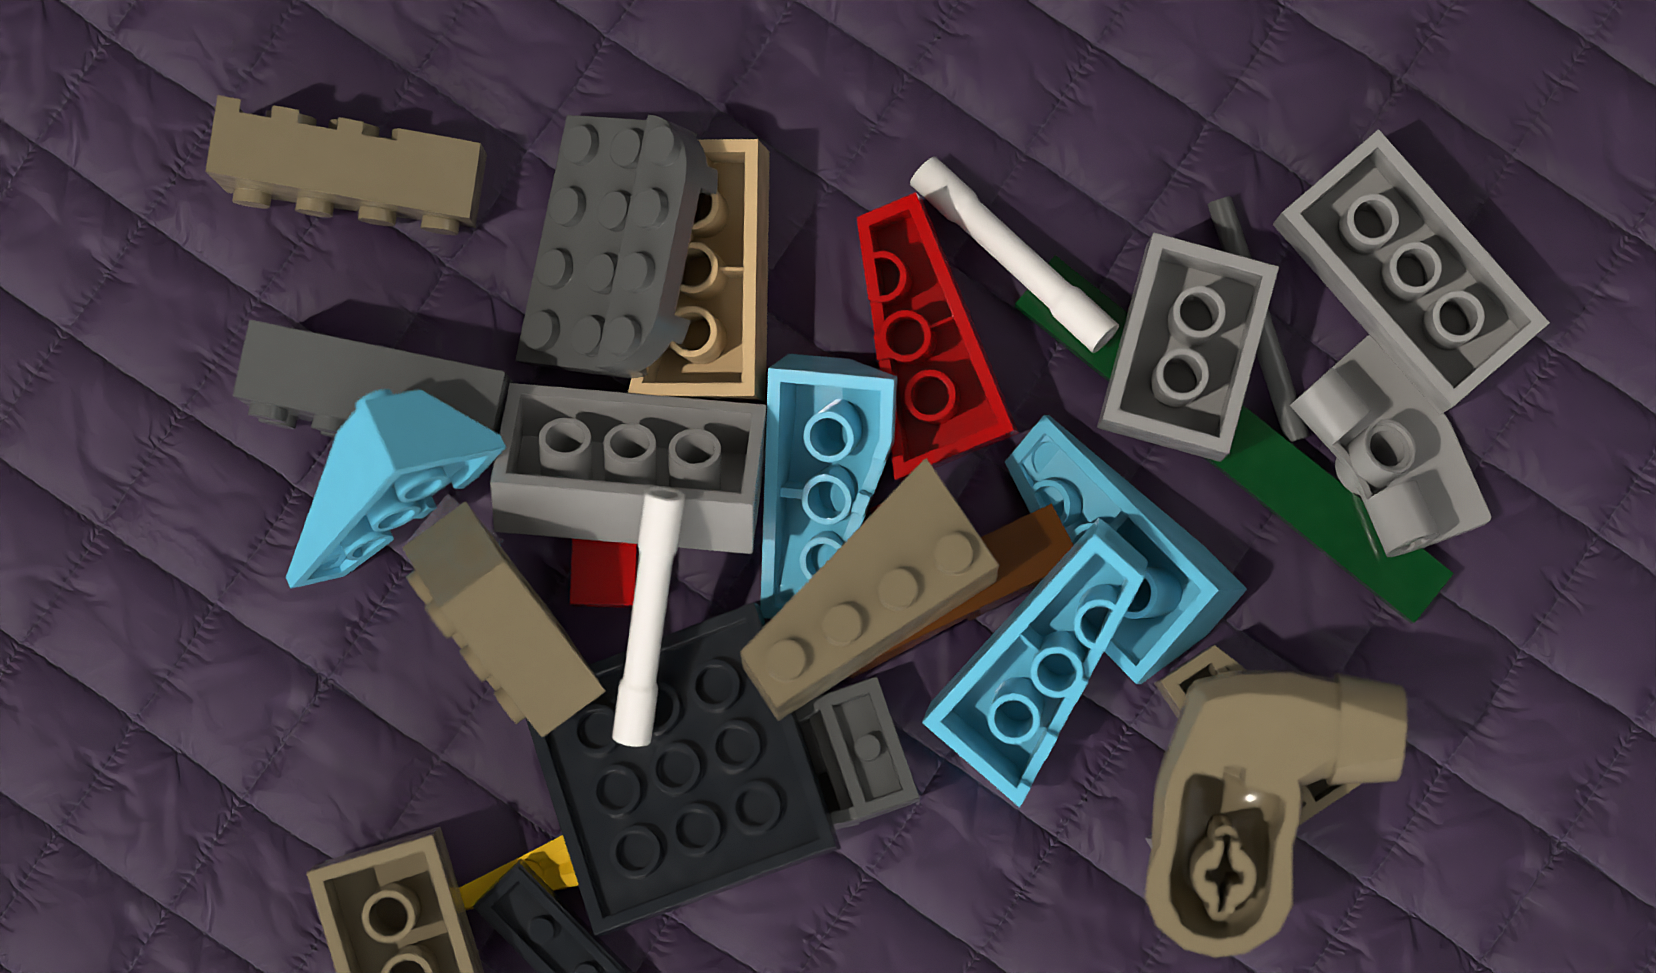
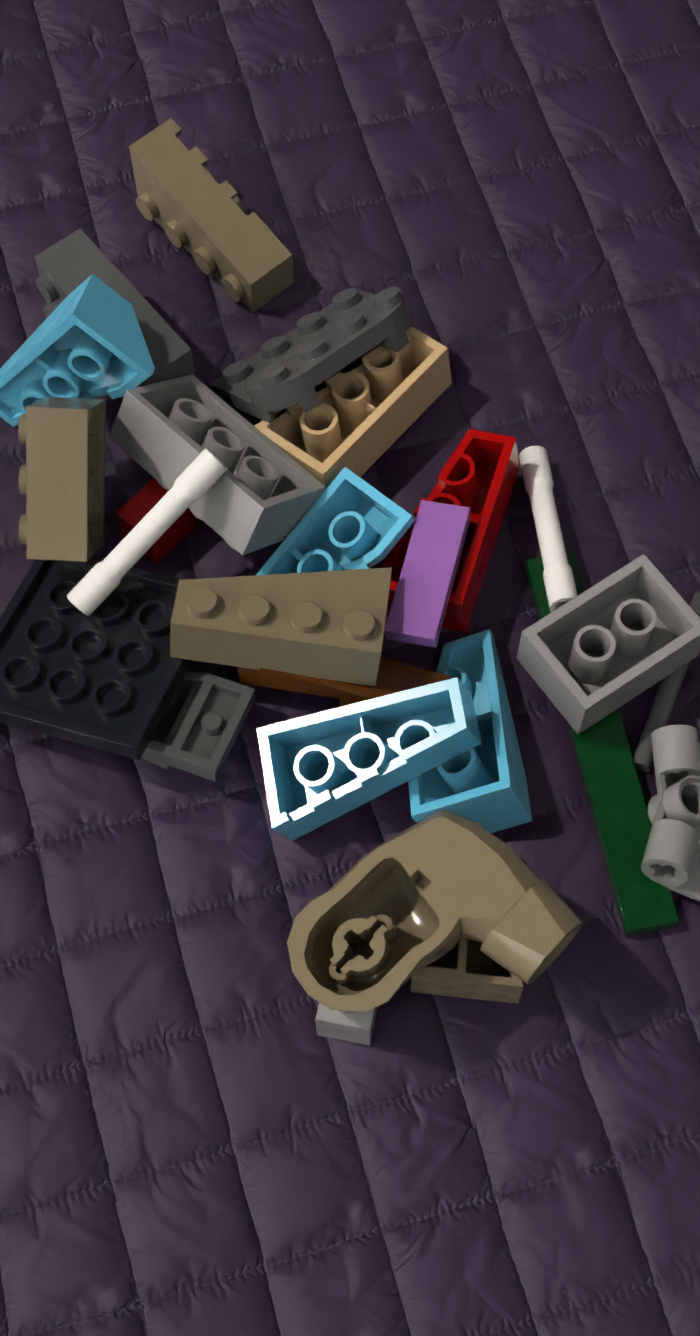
camera: 40 degrees right, 20 degrees down
none -> medium lavender tile [384,500,471,648]

